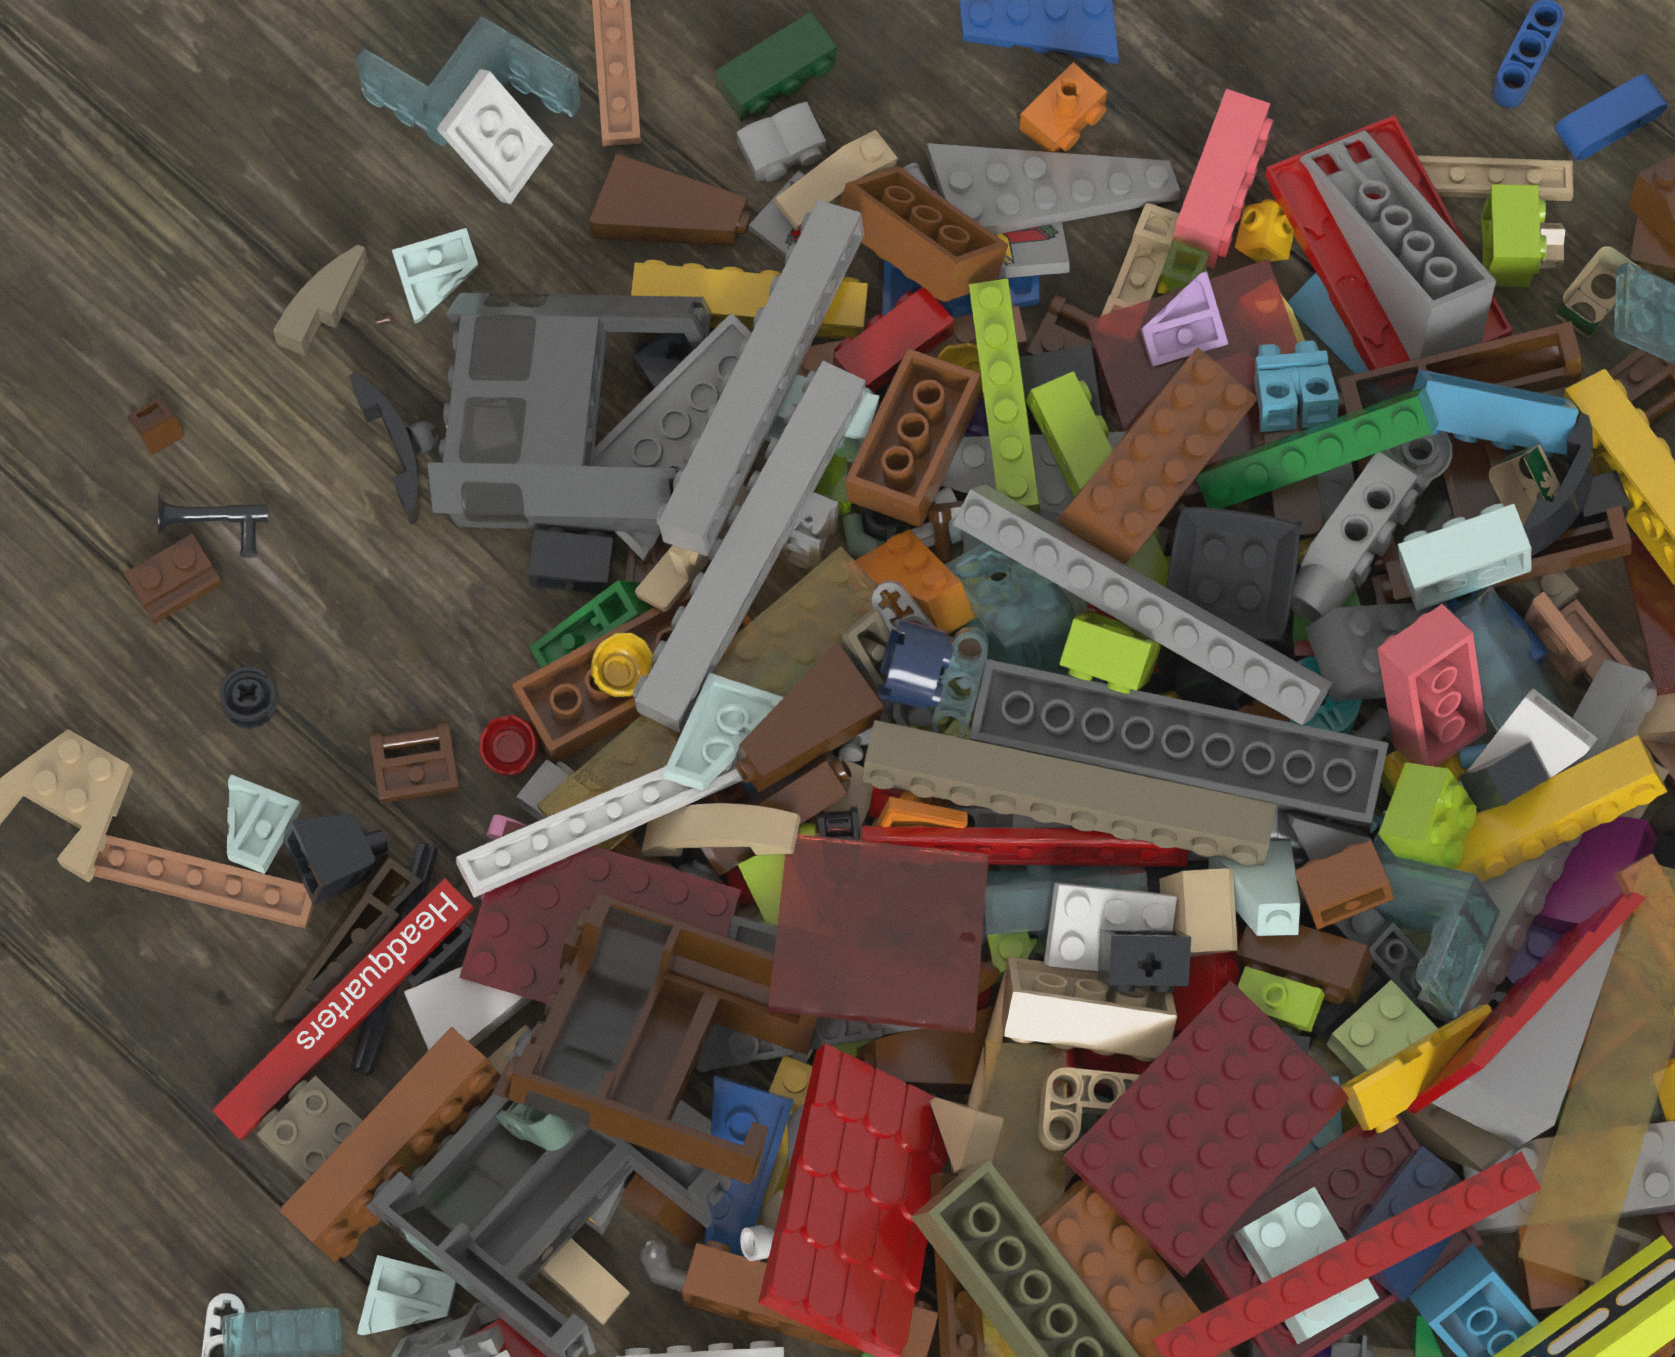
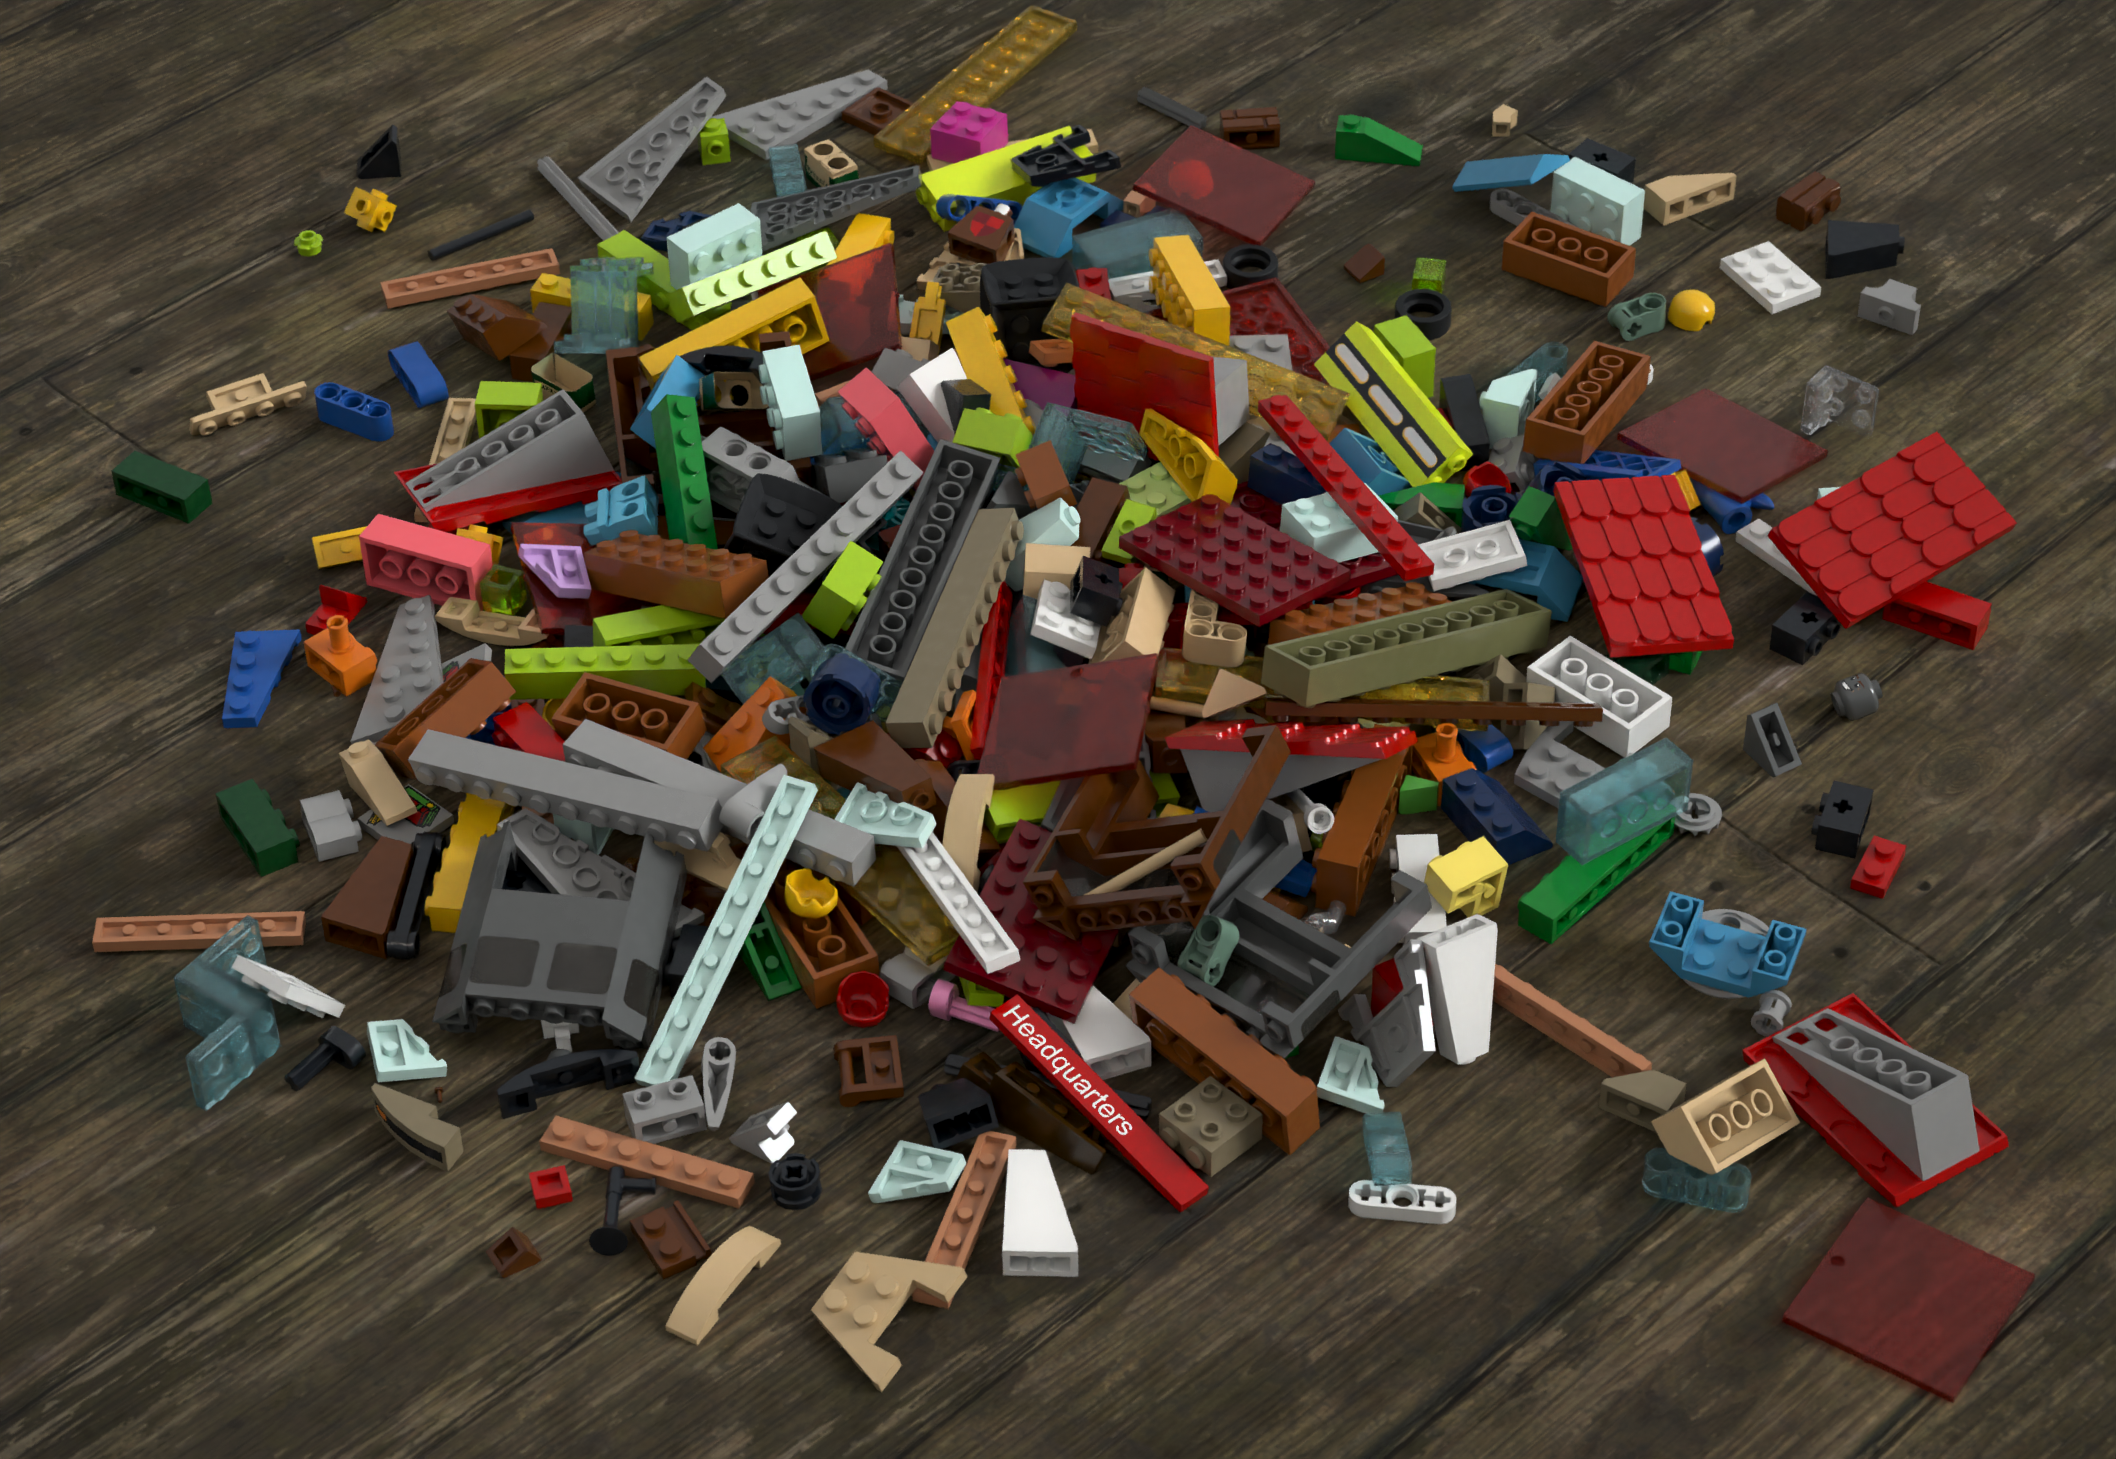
camera: 85 degrees left, 30 degrees down
none -> black piece [284,1026,366,1092]
none -> red slope [305,584,367,635]
none -> yellow plate [312,526,367,570]
none -> black piece [387,832,447,960]
none -> red plate [529,1165,573,1209]
none -> nougat plate [540,1116,755,1209]
none -> light grey brick [622,1075,707,1144]
none -> light aqua plate [634,775,818,1087]
none -> tan slope [666,1226,781,1345]
none -> light grey piece [701,1037,736,1131]
none -> light grey piece [719,763,787,840]
none -> light grey slope [729,1102,797,1164]
none -> white slope [1002,1149,1078,1277]
none -> tan bar [1084,829,1208,895]

